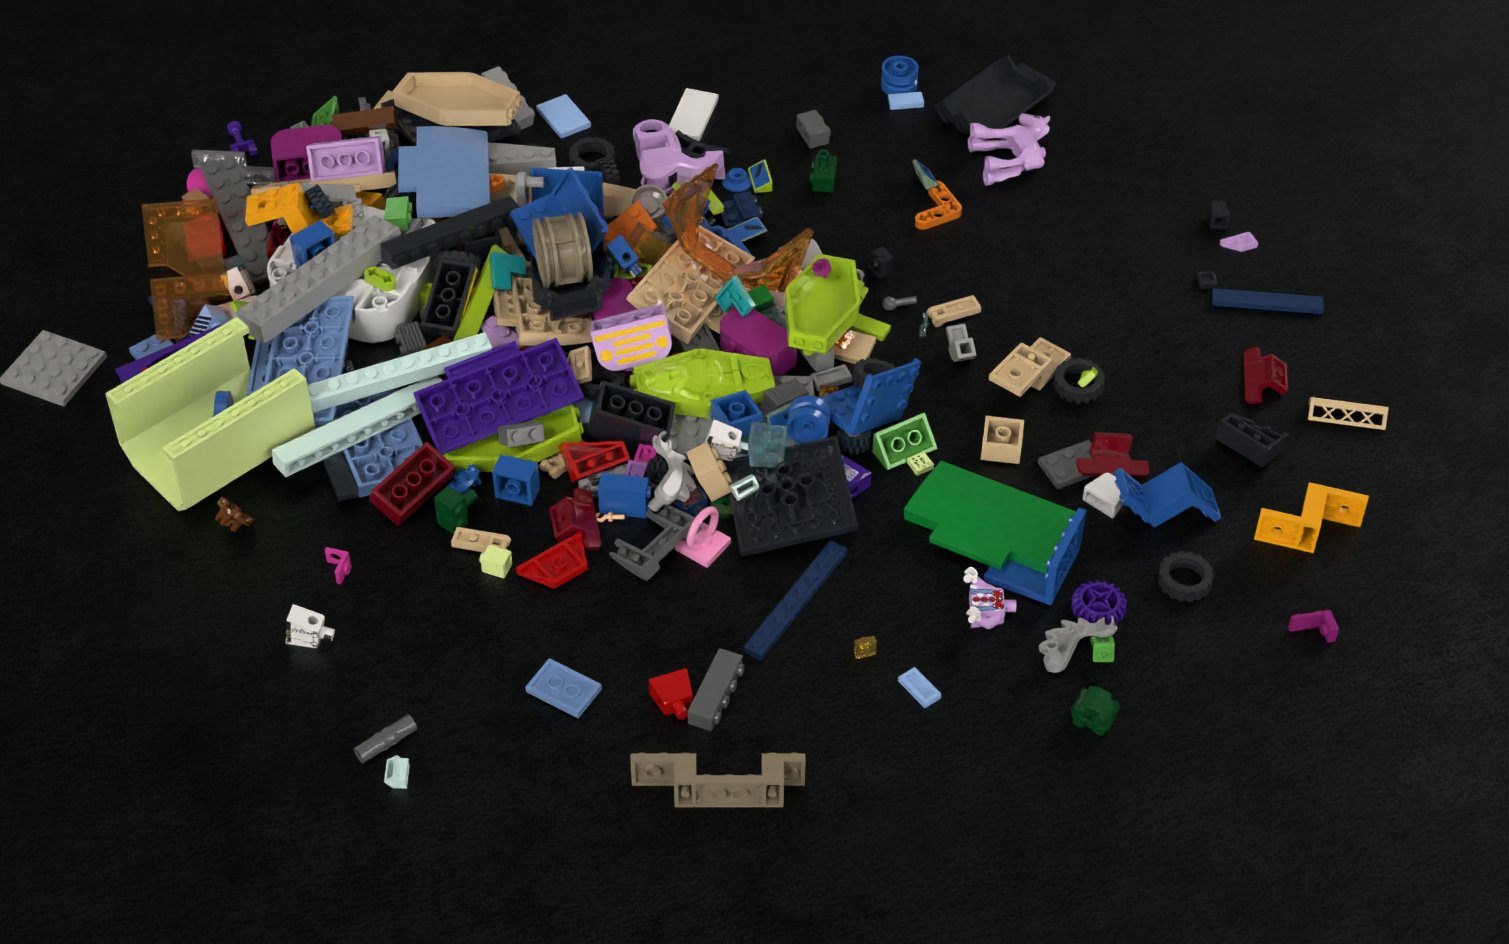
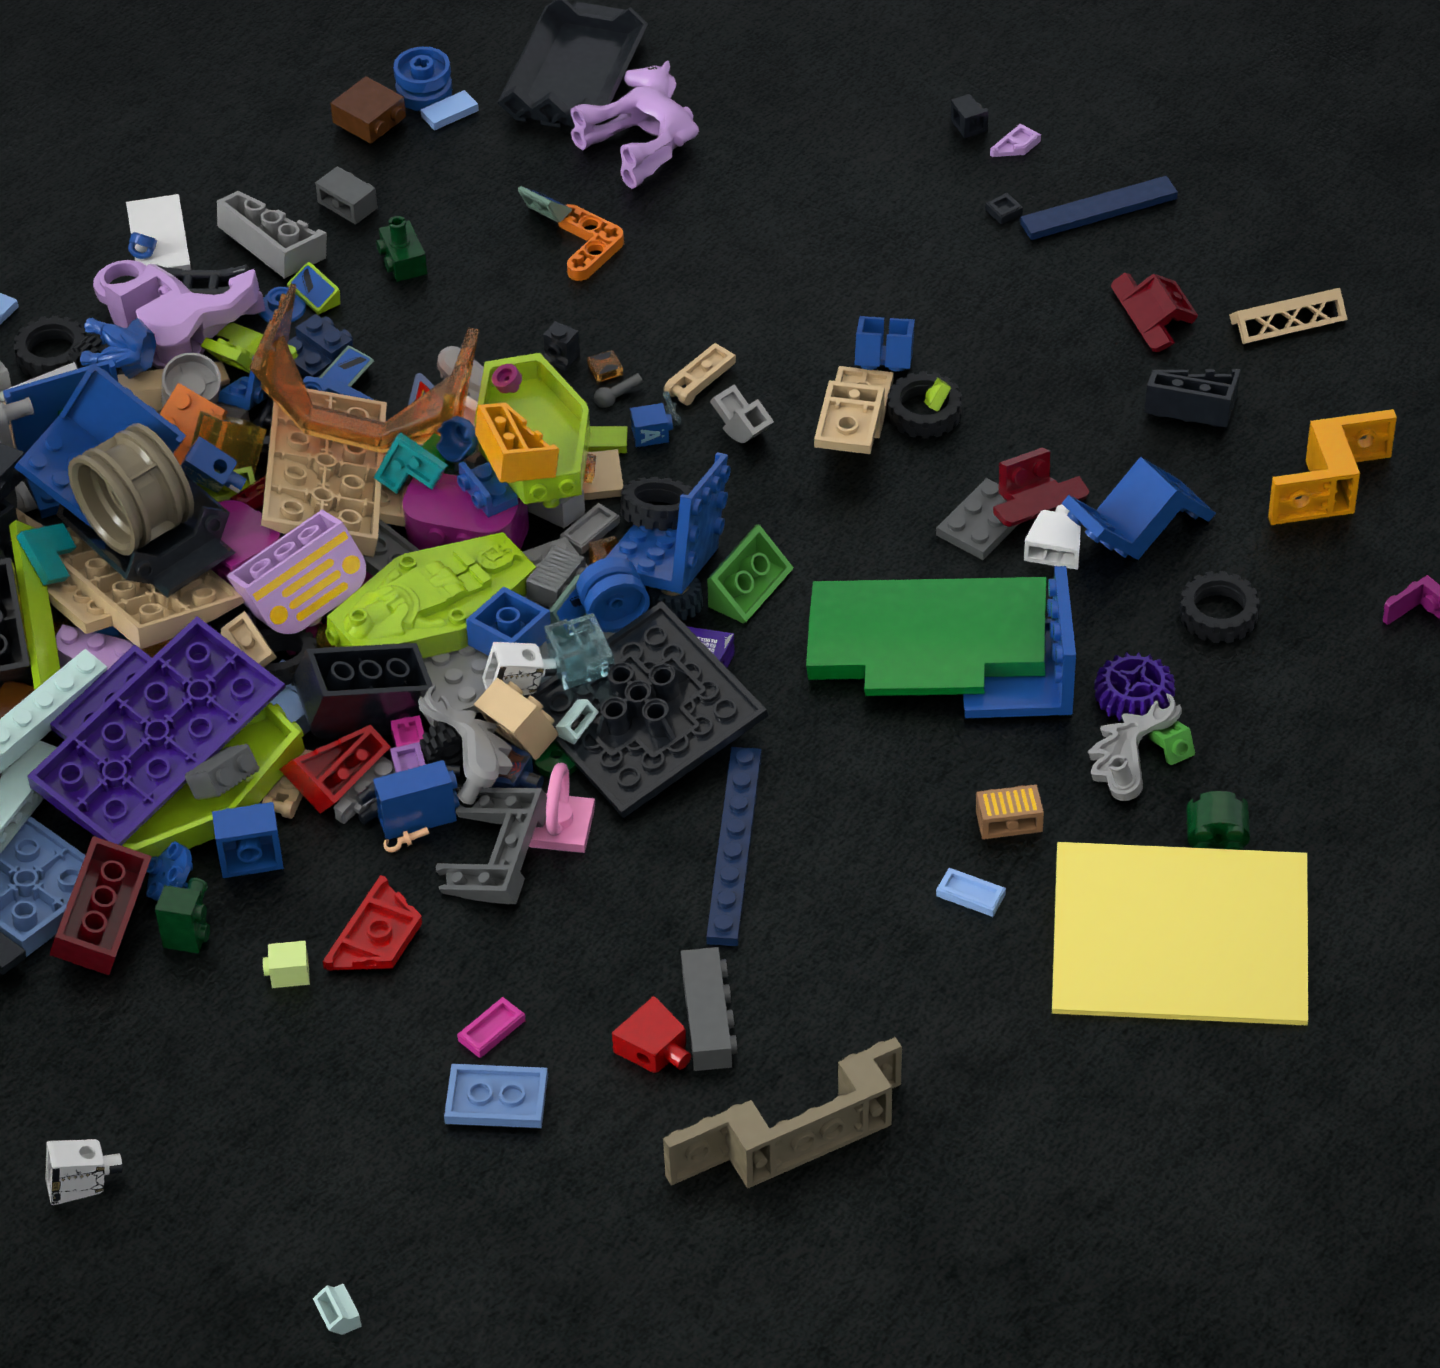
camera: 25 degrees left, 0 degrees up
dark pink bracket [325,547,351,585] -> none
dark grey axle [354,714,417,763] -> none
tan plate [451,527,511,552] -> none
dark red plate [549,488,602,550] -> none
clear yellow plate [854,636,877,659] -> none
yellowish green tile [907,451,934,476] -> none
torso [964,567,1016,629] -> none
tan brick [981,416,1024,464] -> none
none -> blue piece [80,318,156,379]
none -> blue tile [128,232,157,259]
none -> light grey wedge [217,191,327,279]
none -> reddish brown brick [330,76,406,143]
none -> blue hair [436,416,478,463]
none -> blue bracket [457,461,518,518]
none -> dark pink tile [457,997,526,1058]
none -> light orange wedge [475,402,559,483]
none -> clear orange tile [587,350,623,382]
none -> blue brick [630,403,673,447]
none -> blue piece [855,316,915,371]
none -> medium nougat brick [976,784,1044,839]
none -> light yellow slope [1052,842,1308,1025]

